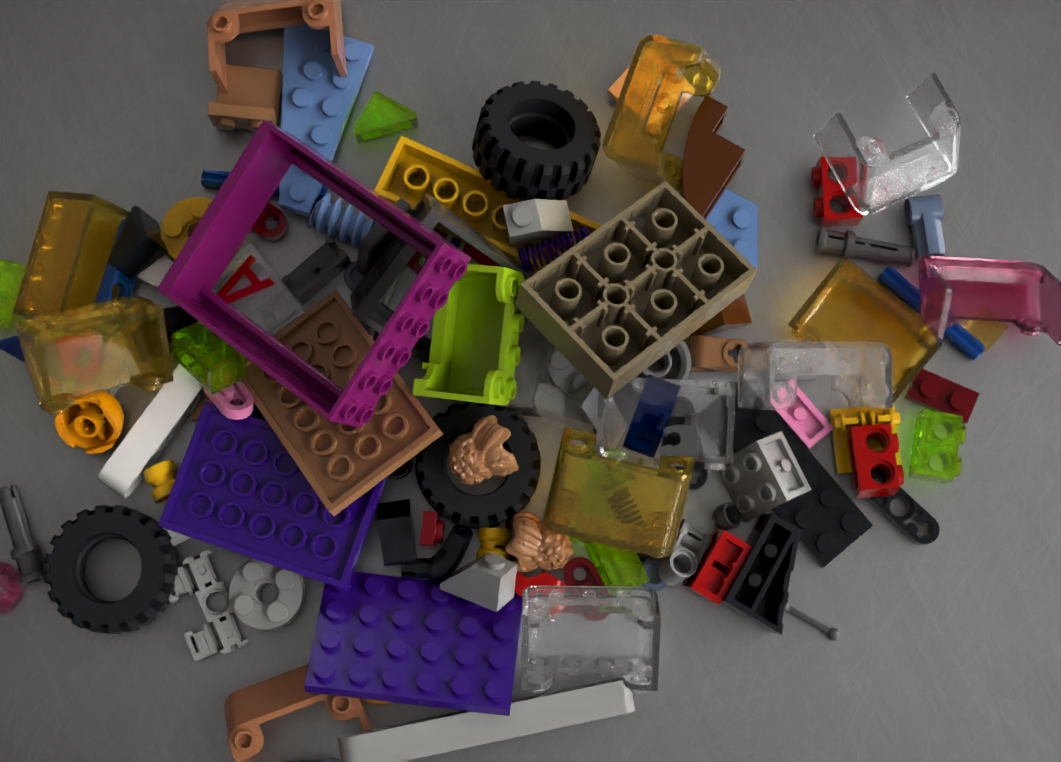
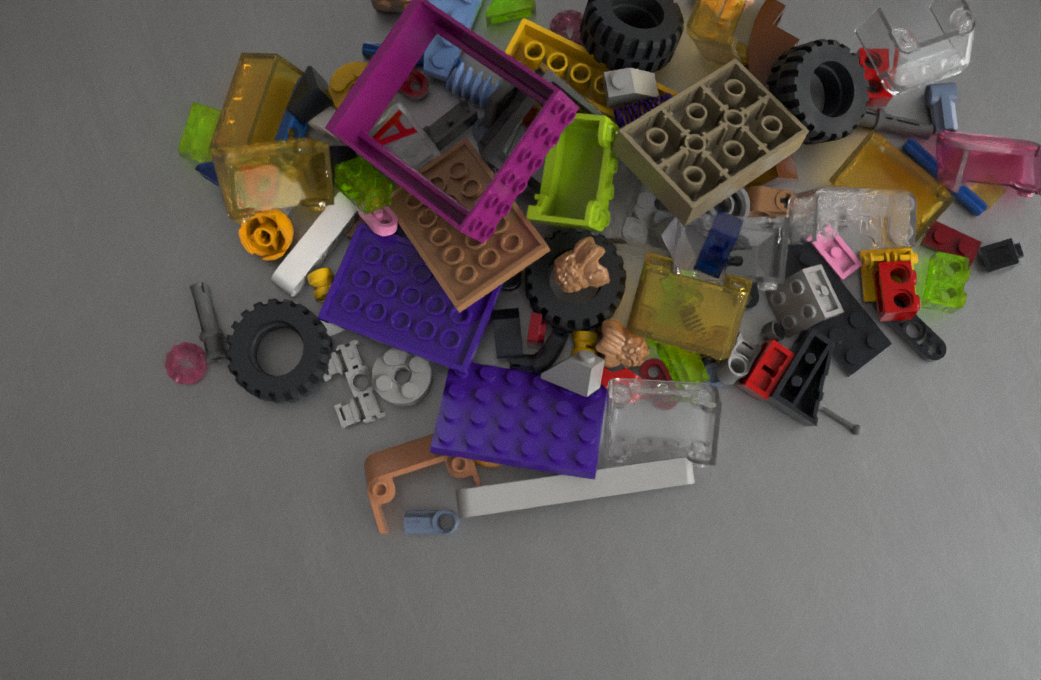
camera: 10 degrees right, 0 degrees up
none -> clear pink gear [549,10,583,46]
none -> black tyre [767,39,869,145]
none -> black bracket [979,238,1024,273]

